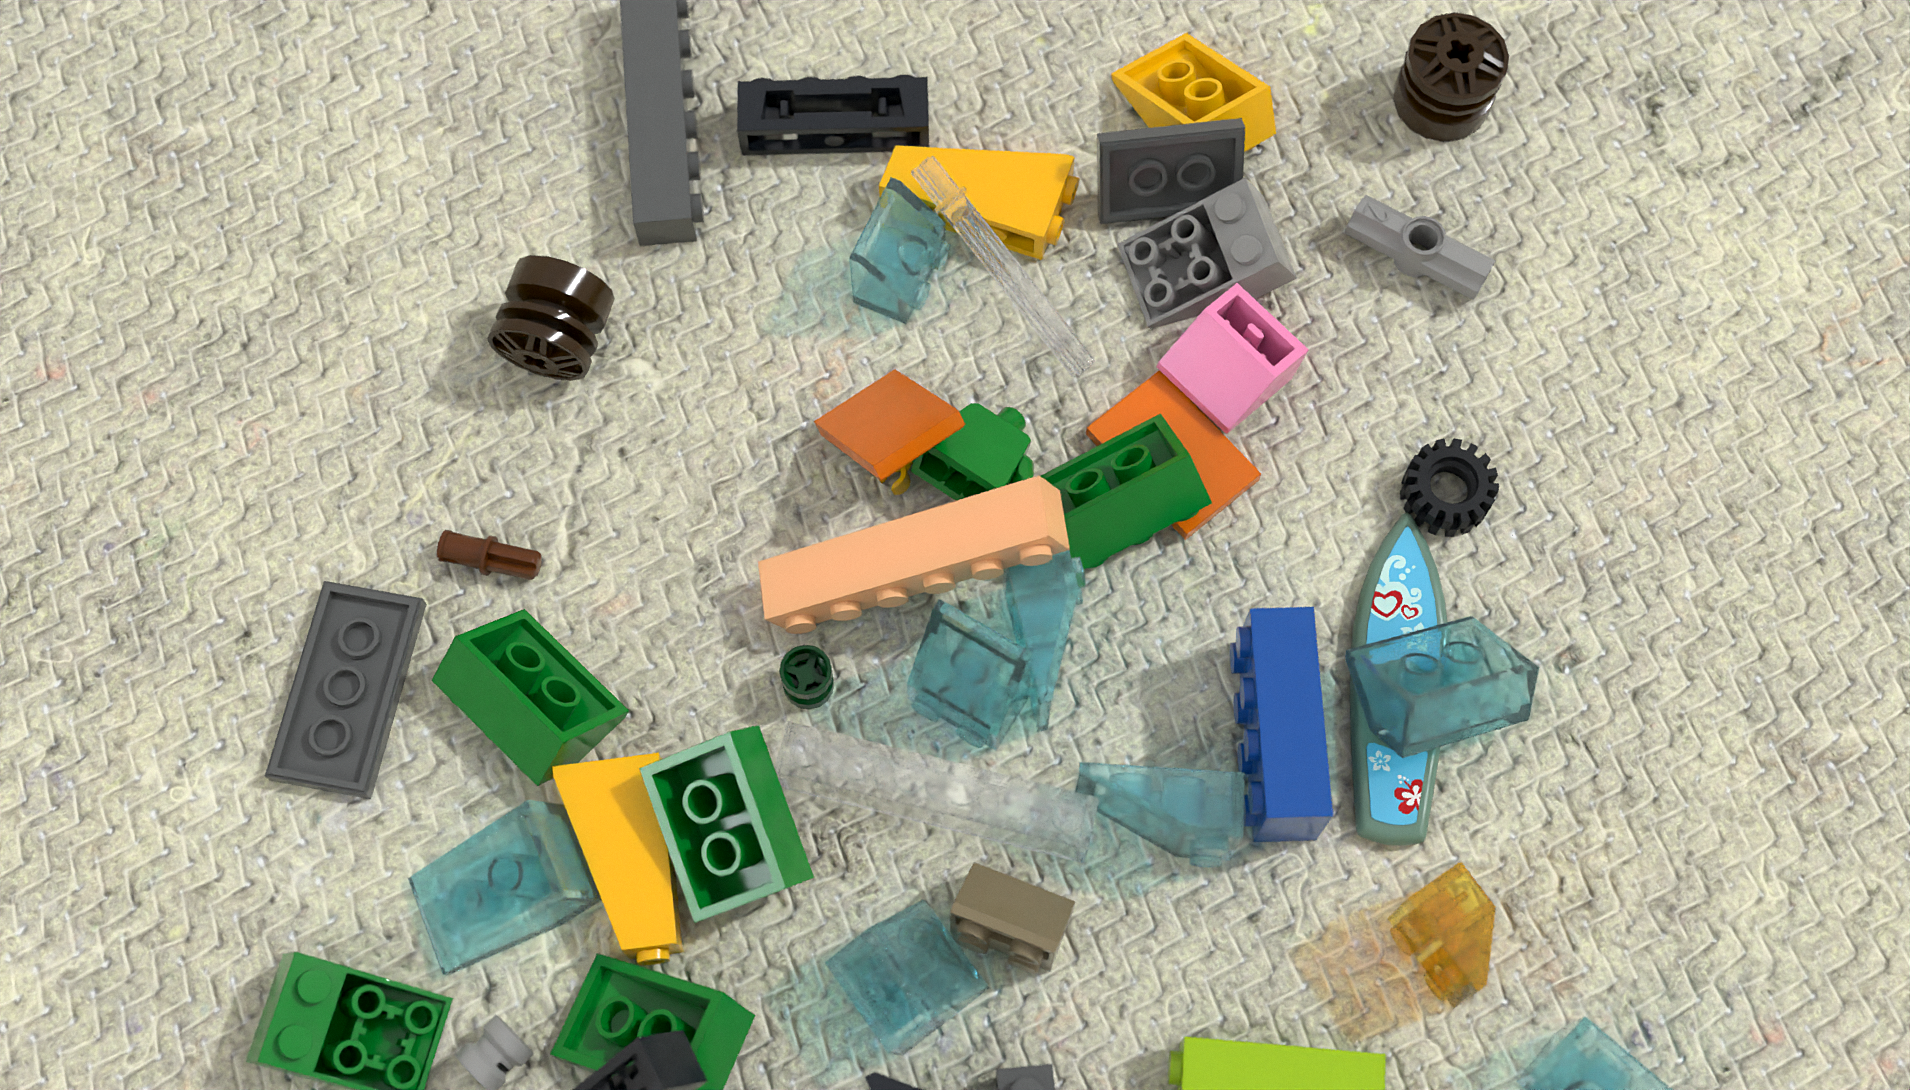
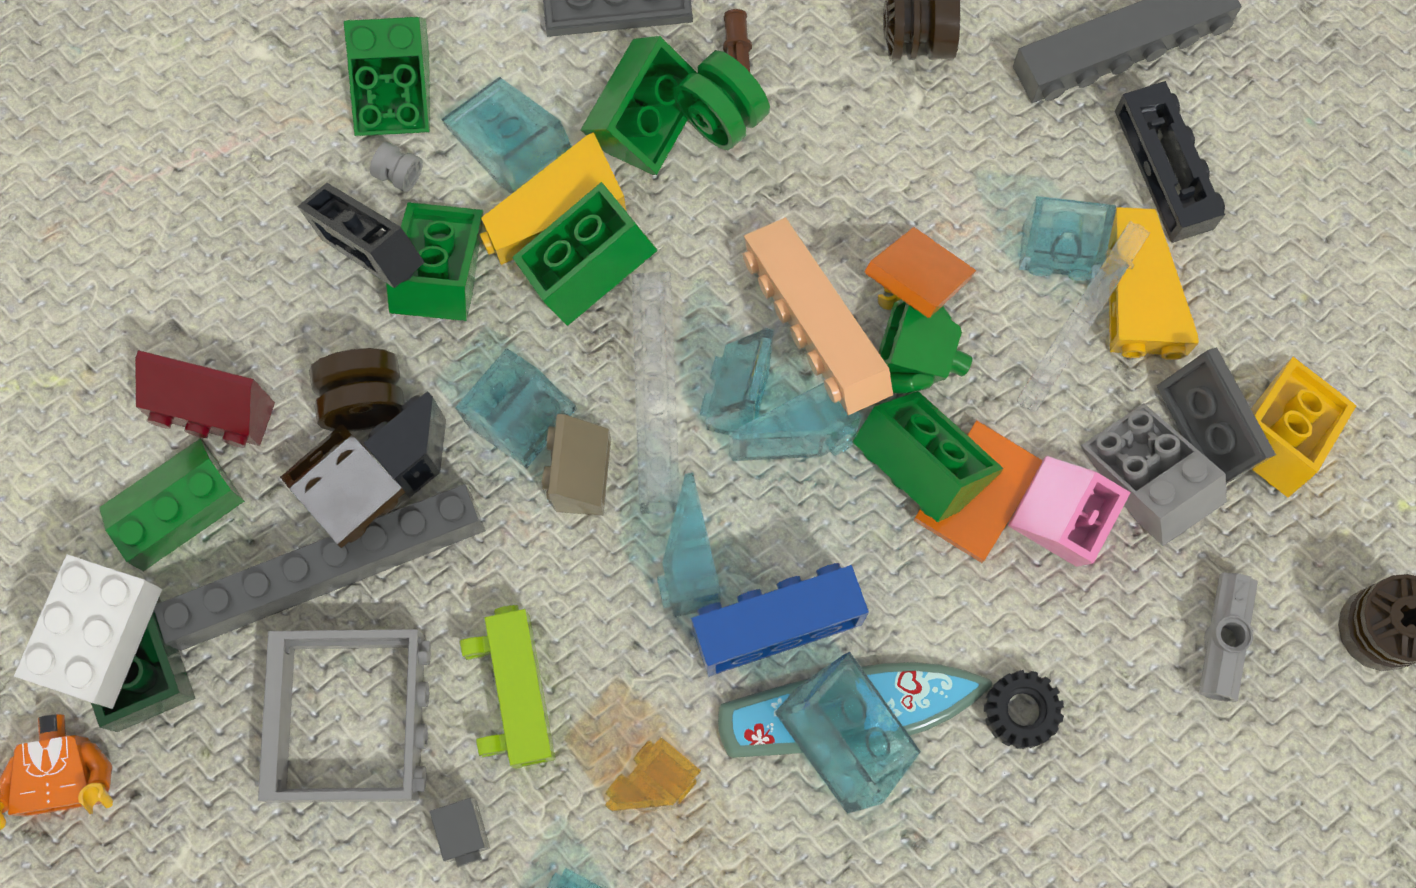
camera: 75 degrees right, 5 degrees up
dark green wheel [779,645,834,710] -> none
none -> green wheel [673,50,770,151]

